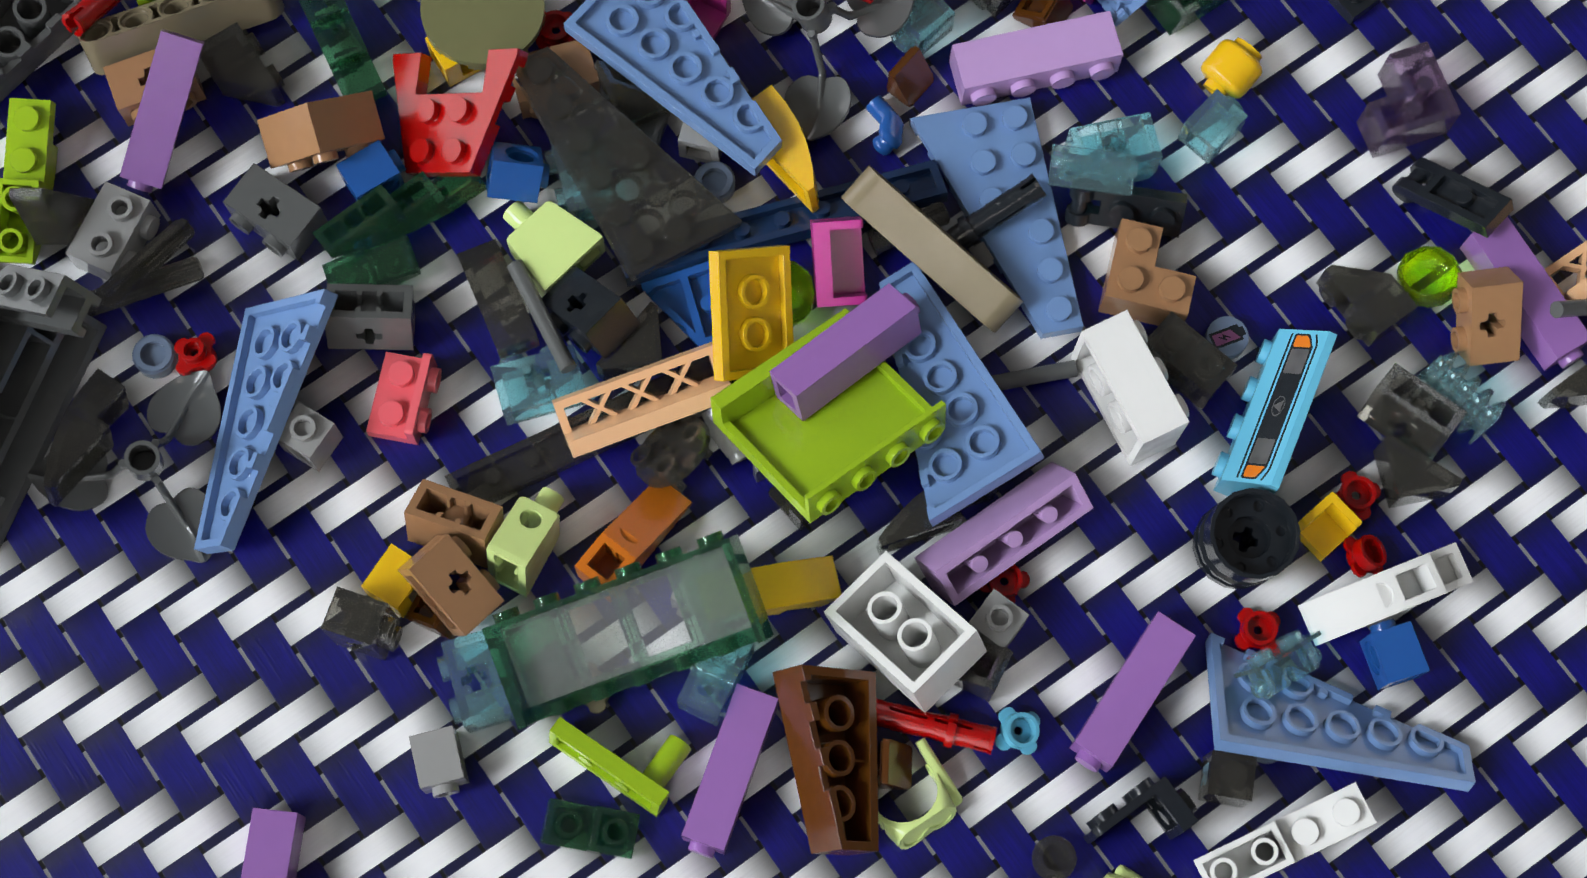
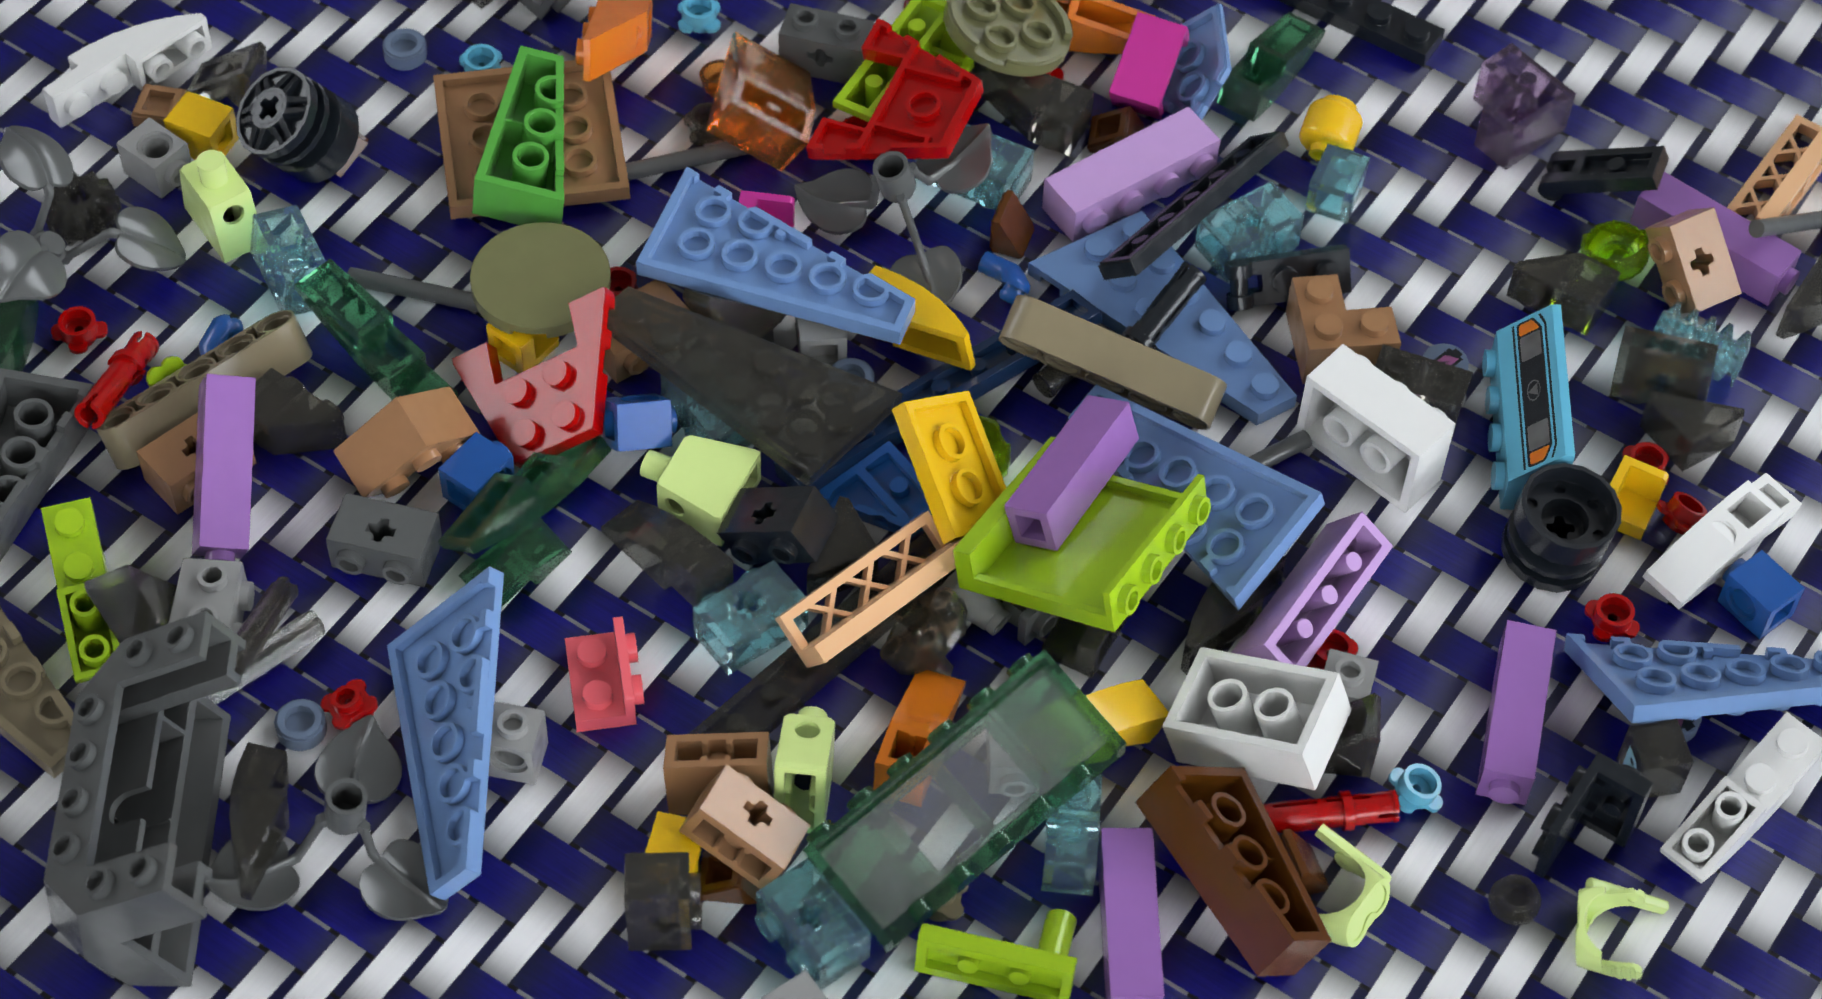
camera: 20 degrees left, 20 degrees down
dark grey brick [325,283,416,350] -> none
dark grey bar [507,260,577,374] -> none
dark pink panel [810,216,868,308] -> none
clear light blue hinge [1048,144,1138,196] -> none
clear light blue hinge [1234,630,1322,699] -> none
none -> black tile [1098,131,1289,280]

